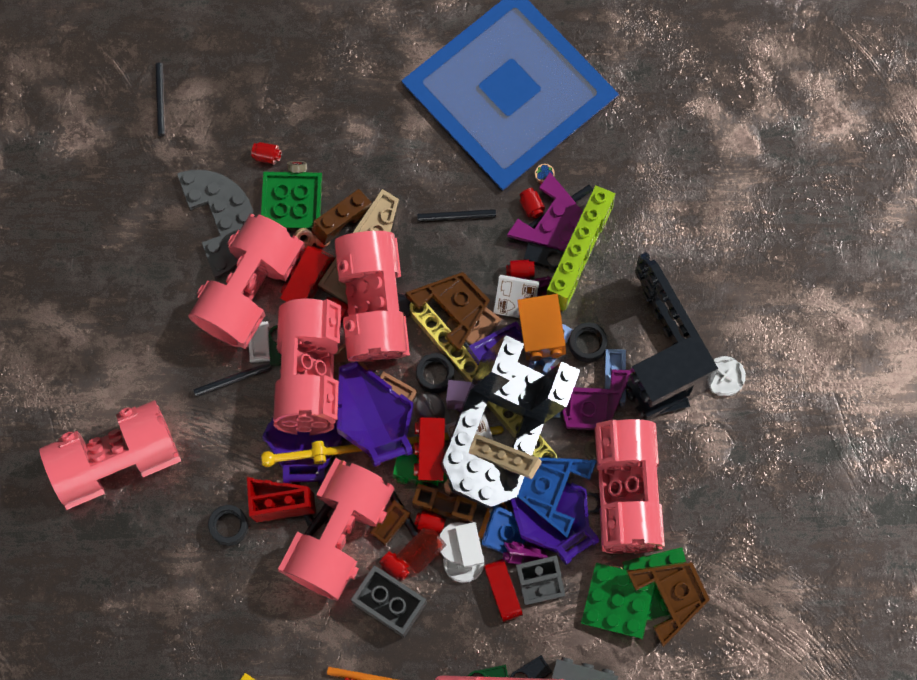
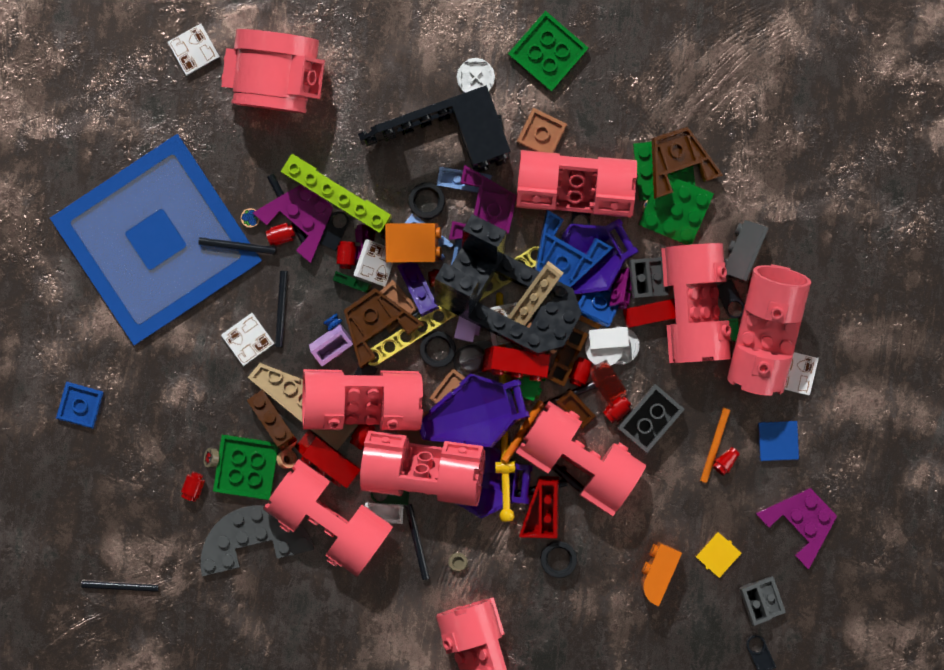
camera: 90 degrees left, 15 degrees up
none -> blue tile [56,381,104,429]
none -> white tile [168,24,220,76]
none -> black bar [198,237,276,255]
none -> coral cylinder [221,29,325,113]
none -> white tile [221,313,275,366]
none -> lavender brick [309,323,353,366]
none -> blue bush [323,313,342,331]
none -> dark green piece [332,271,372,293]
none -> dark tan tile [448,552,468,572]
none -> orange bar [500,400,544,464]
none -> green plate [508,10,589,92]
none -> nougat tile [516,108,567,153]
none -> orange brick [641,541,682,606]
none -> coral cylinder [661,243,731,363]

